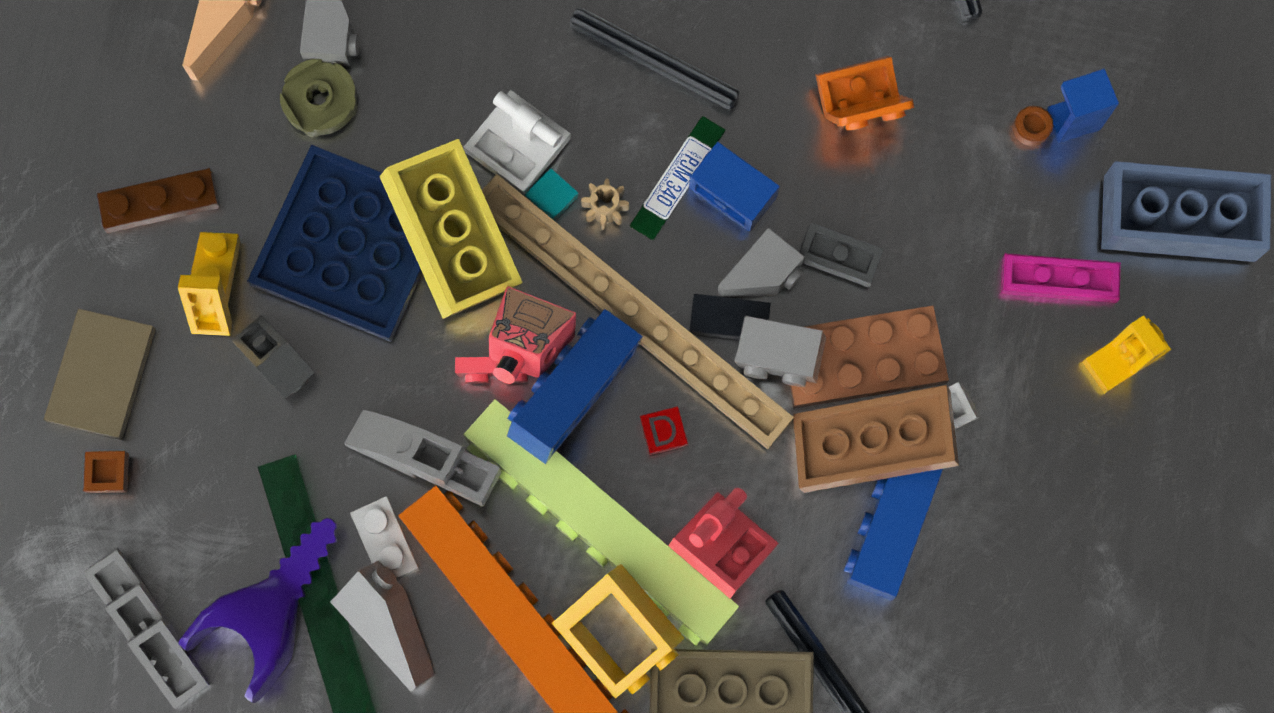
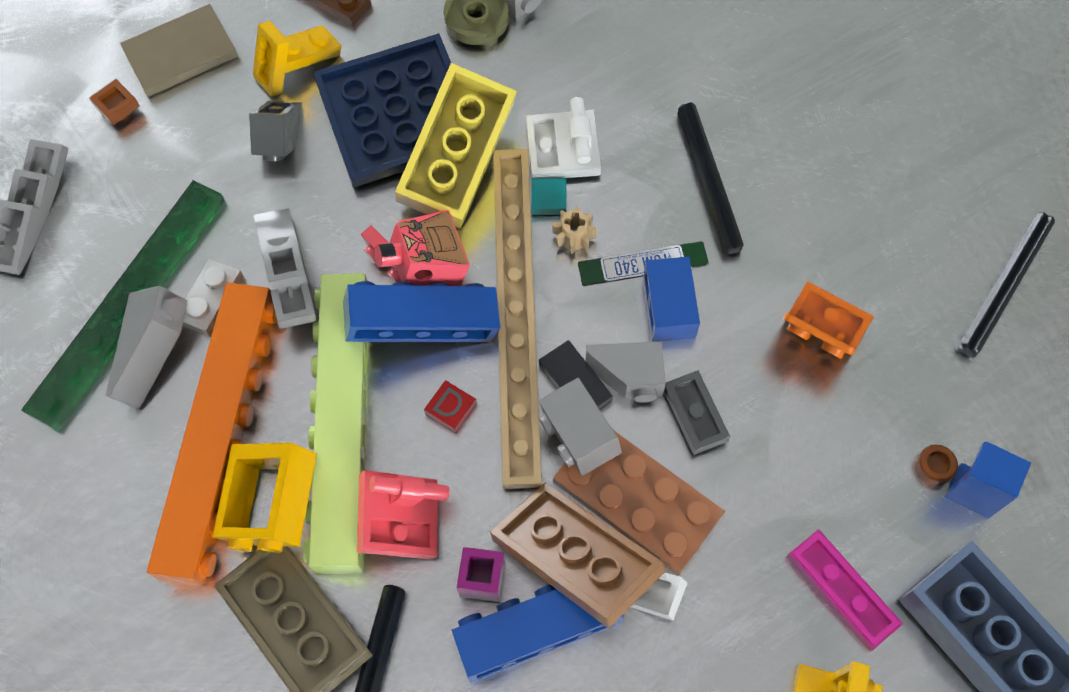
camera: 50 degrees right, 10 degrees down
dark purple animal [178,518,337,703] -> none
none -> magenta brick [456,547,506,602]

